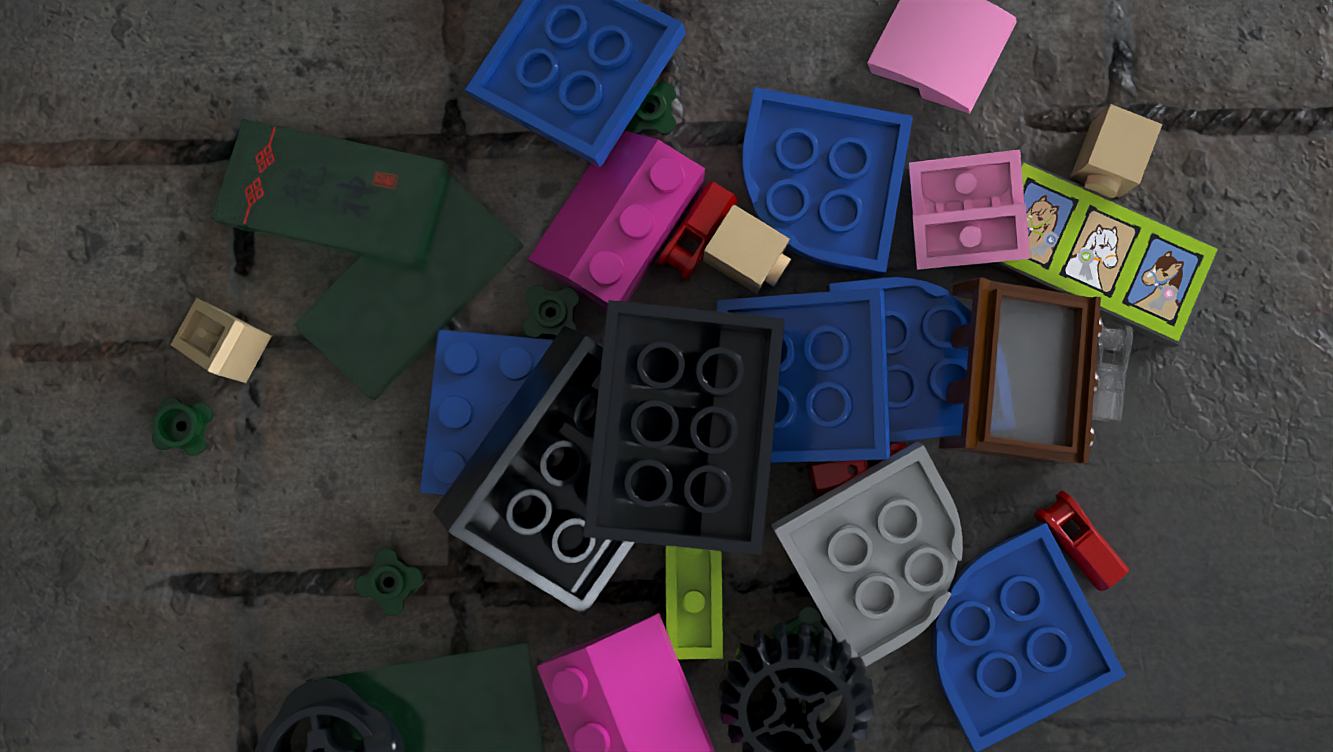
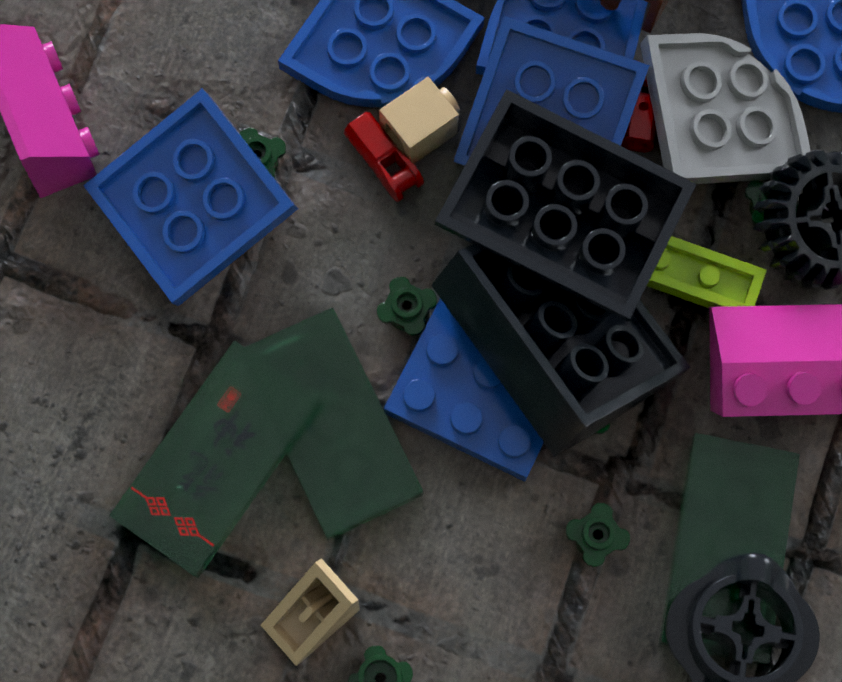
camera: 75 degrees left, 10 degrees down
dark pink slope [528,130,705,311] -> none

